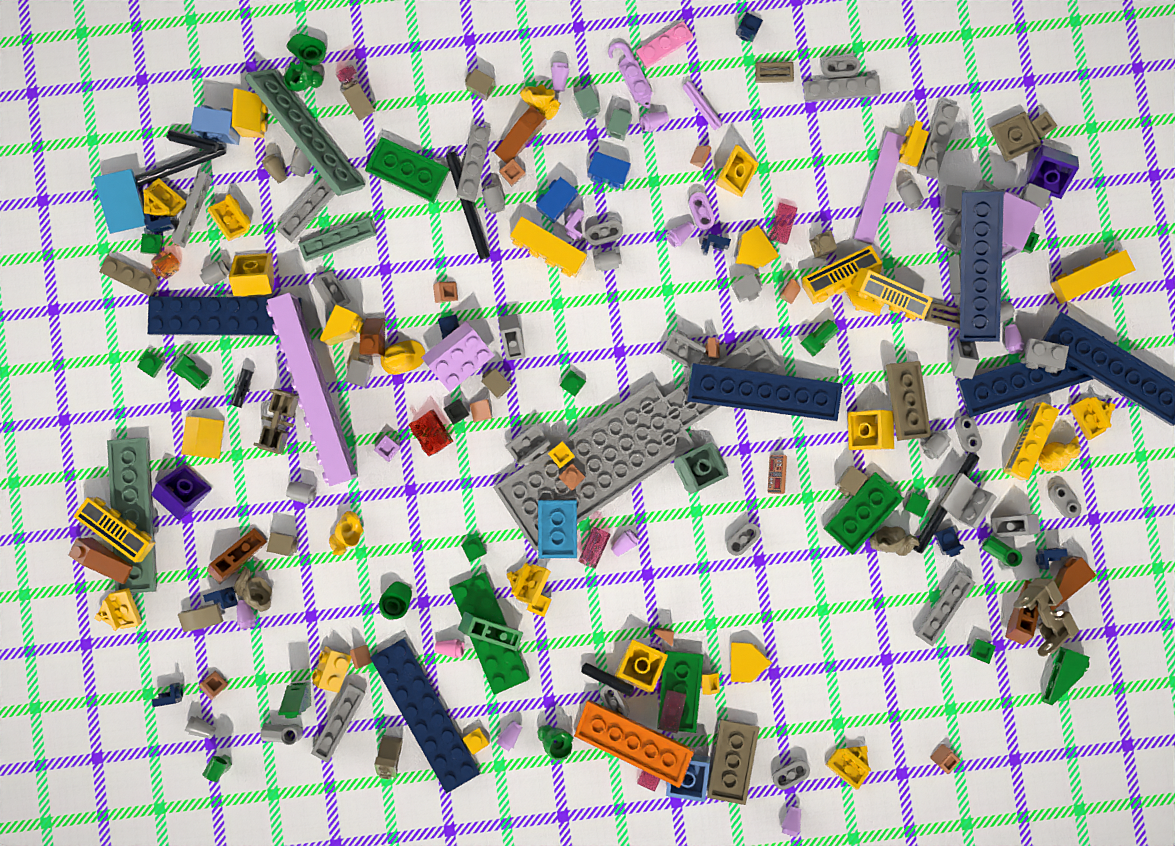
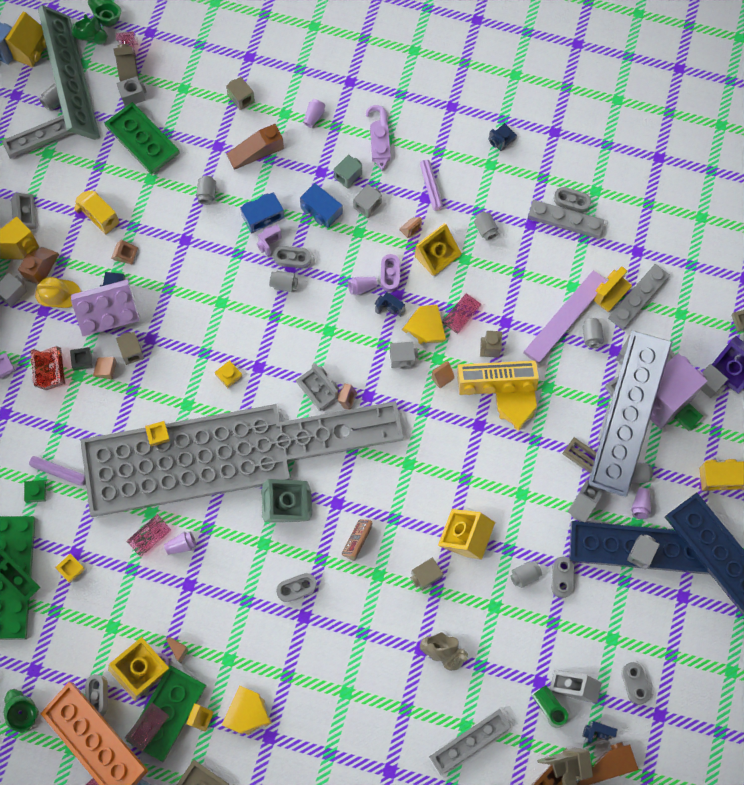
camera: 20 degrees right, 15 degrees down
dark tan cone [261,154,287,184] -> none
sand green tile [298,217,376,262] -> none
black axle [446,152,490,260] -> none
light grey plate [456,125,491,202] -> none
light grey slope [498,314,525,361] -> none
nougat plate [499,159,526,187] -> none
light grey bracket [505,423,551,467] -> none
yellow slope [506,562,551,606] -> none
yellow brick [510,216,587,278] -> none
yellow hair [520,85,561,120] -> none
dark azure tile [538,500,577,559] -> none
nougat plate [559,464,585,491] -> none
green plate [560,371,586,397] -> none
sand green brick [574,86,600,119] -> none
black axle [581,663,634,696] -> none
bright pink plate [636,21,693,69] -> none
lavender cone [639,111,669,132] -> none
dark blue plate [686,363,843,421] -> none
dark tan tile [755,62,794,83] -> none
green piece [800,319,840,357] -> none
green plate [823,472,904,555] -> none
brick [851,268,933,321] -> none
dark tan plate [886,361,931,441] -> none
green tile [904,492,931,518] -> none
black axle [913,453,980,554] -> none
dark blue bracket [934,526,965,557] -> none
light grey bracket [940,473,997,530] -> none
dark tan plate [989,111,1042,162] -> none
yellow brick [1004,402,1060,480] -> none
light grey bracket [1020,338,1069,373] -> none
yellow hair [1038,436,1081,472] -> none
yellow slope [1069,397,1116,440] -> none
none -> lavender axle [29,456,85,486]
none -> yellow piece [74,190,120,235]
none -> light grey brick [116,76,147,107]
none -> yellow plate [215,360,243,389]
none -> light grey brick [353,184,382,218]
none -> light grey brick [474,211,499,241]
none -> light grey brick [627,535,660,570]

